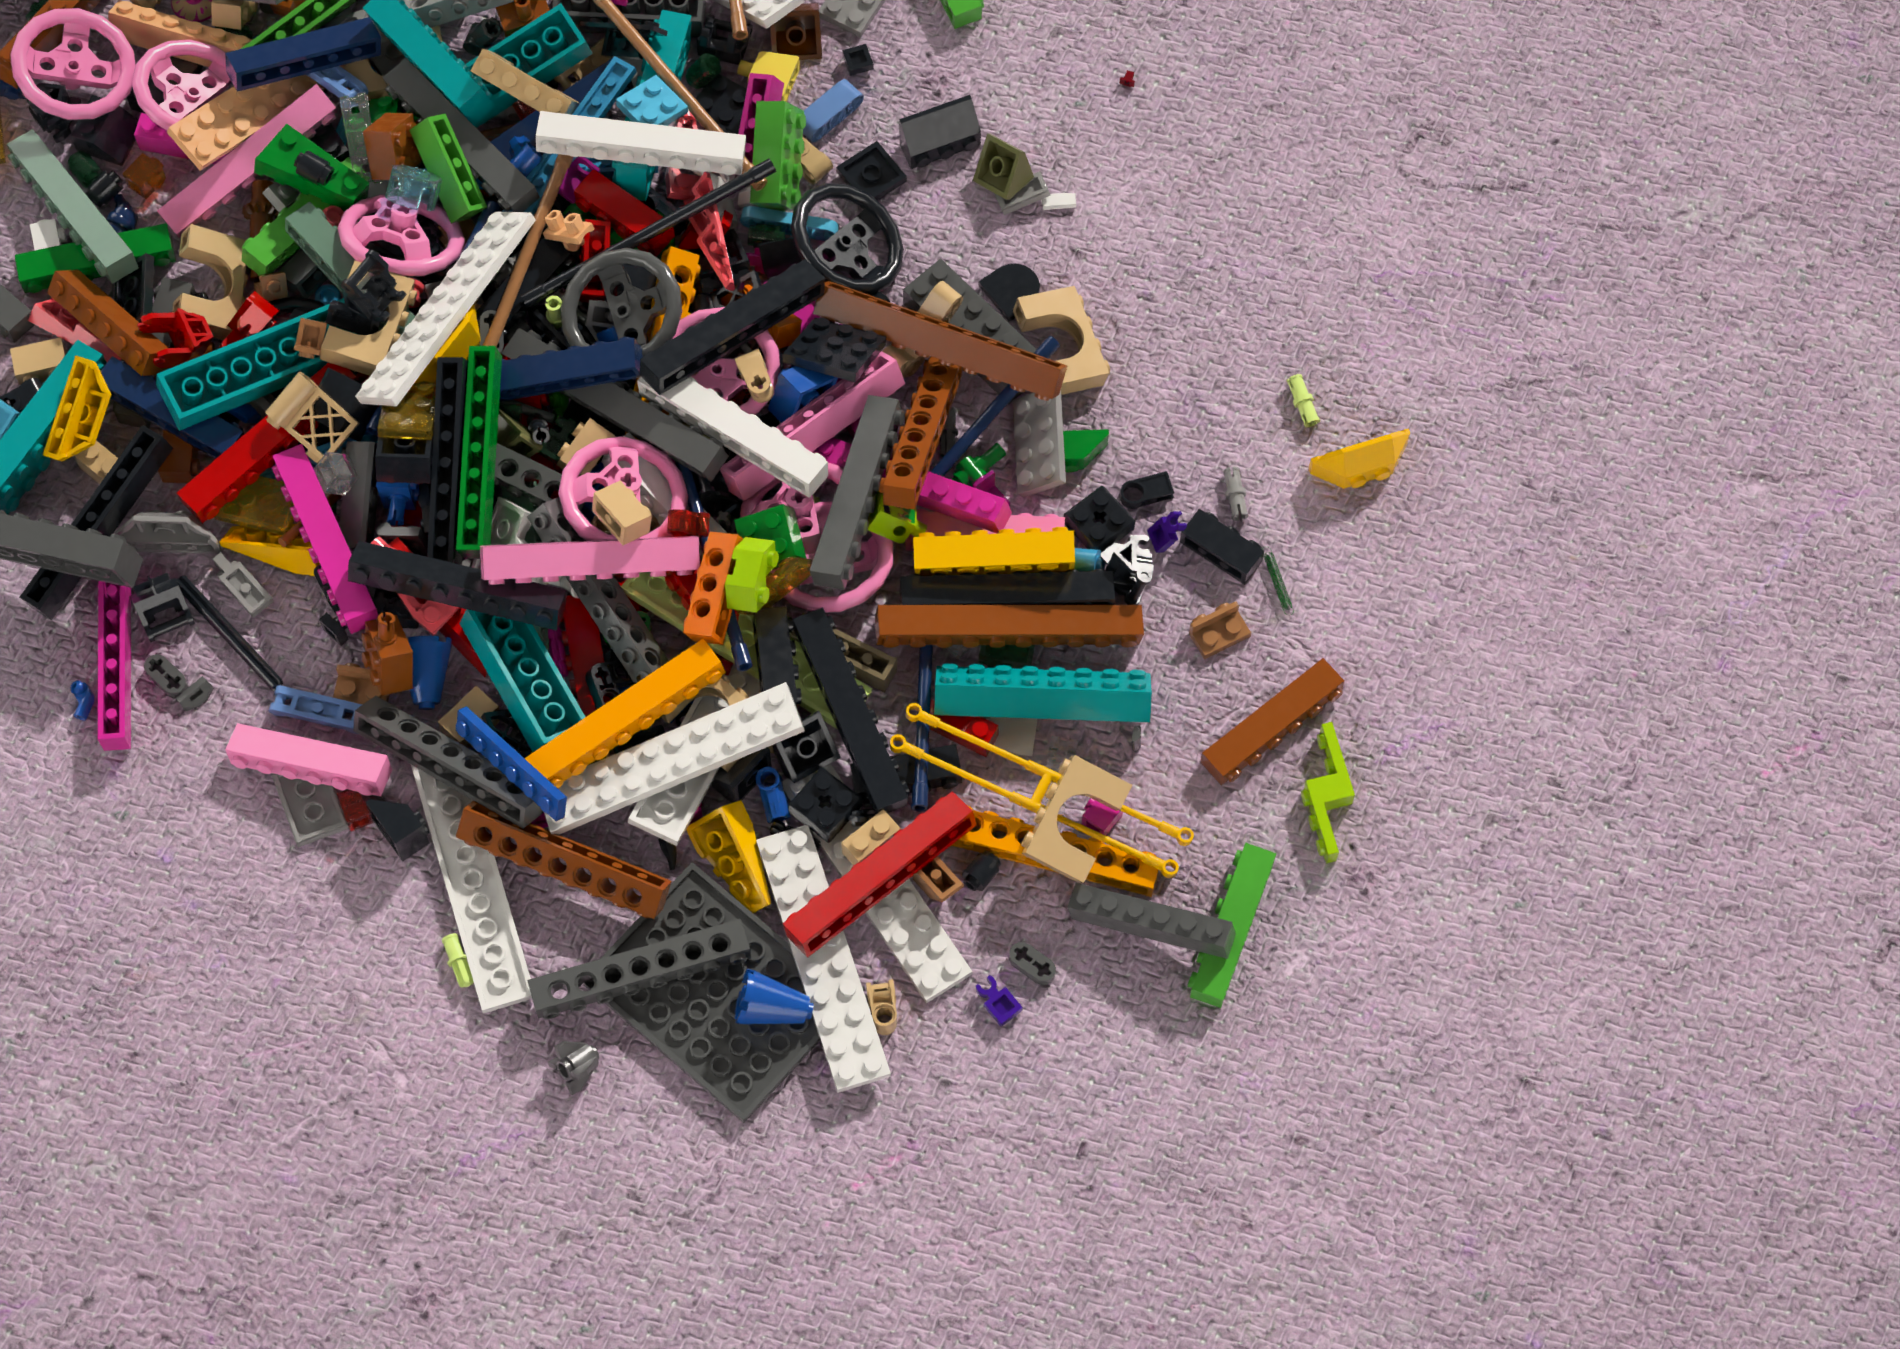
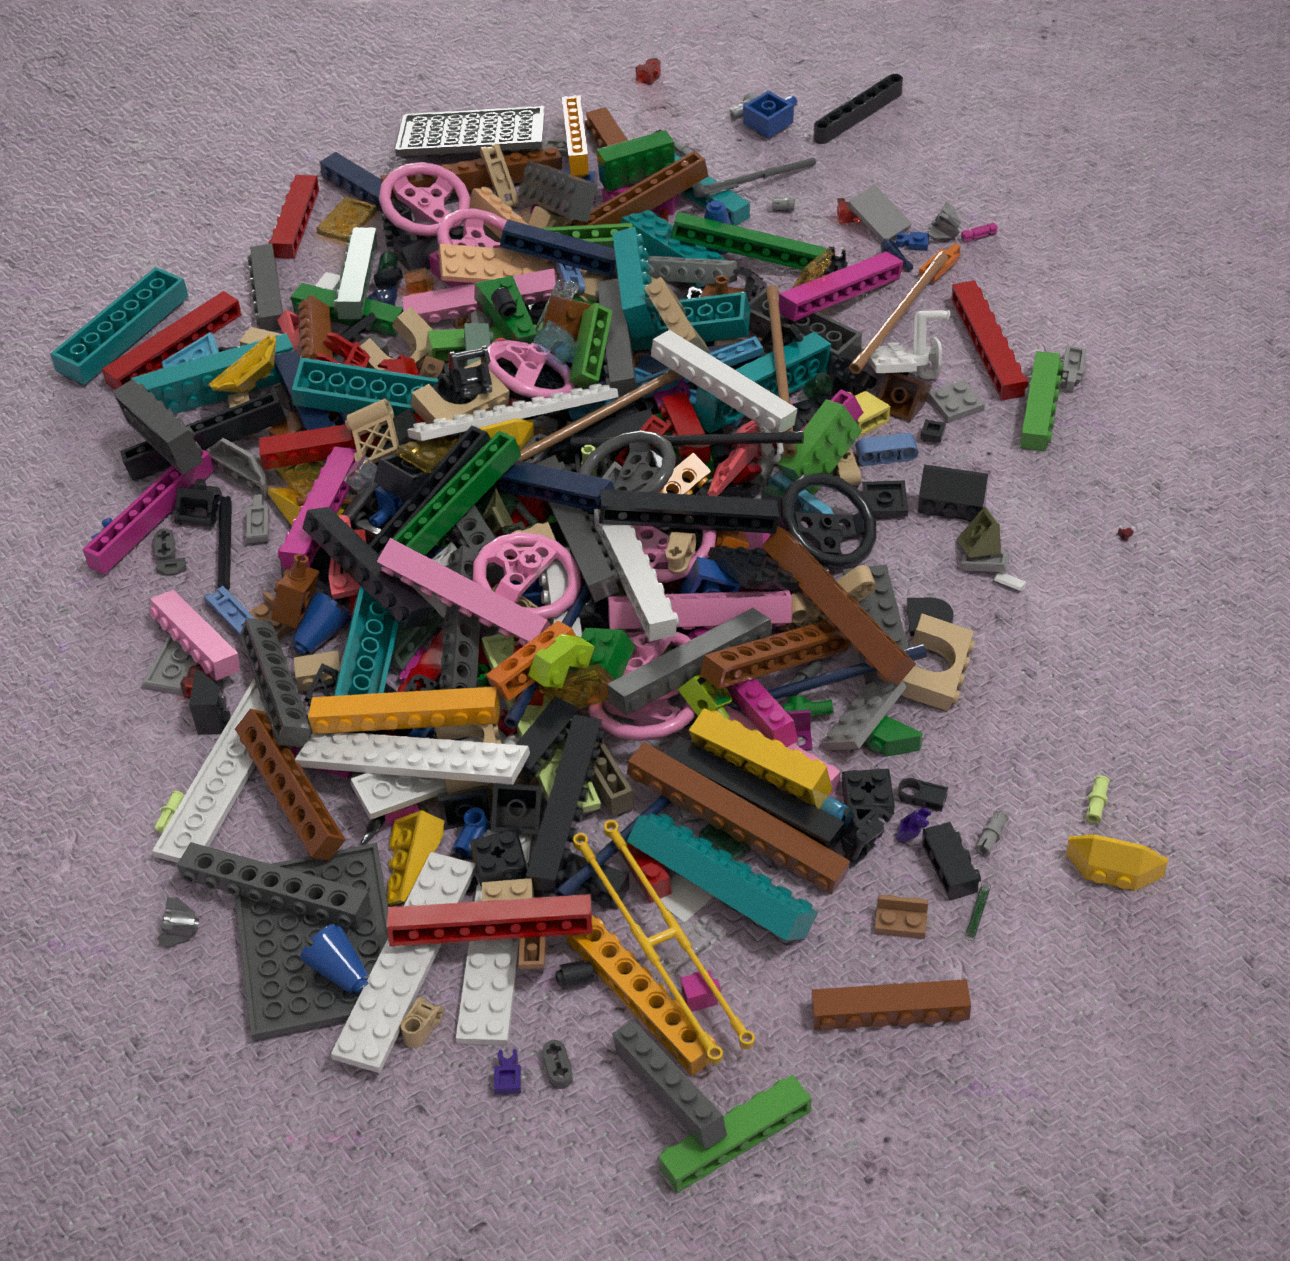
camera: 40 degrees right, 20 degrees down
medium nougat bracket [294,318,327,359] -> none
blue plate [456,706,567,821] -> none
blue piece [509,135,544,177] -> none
black pin [527,413,550,444] -> none
light nougat hips [543,210,594,252] -> none
tan brick [592,480,652,545] -> none
medium azure plate [616,75,688,126] -> none
clear red leg [667,509,710,538] -> none
tan arch [1021,755,1132,884] -> none
dark grey piece [1132,726,1141,752] -> none
lime bracket [1301,722,1355,864] -> none

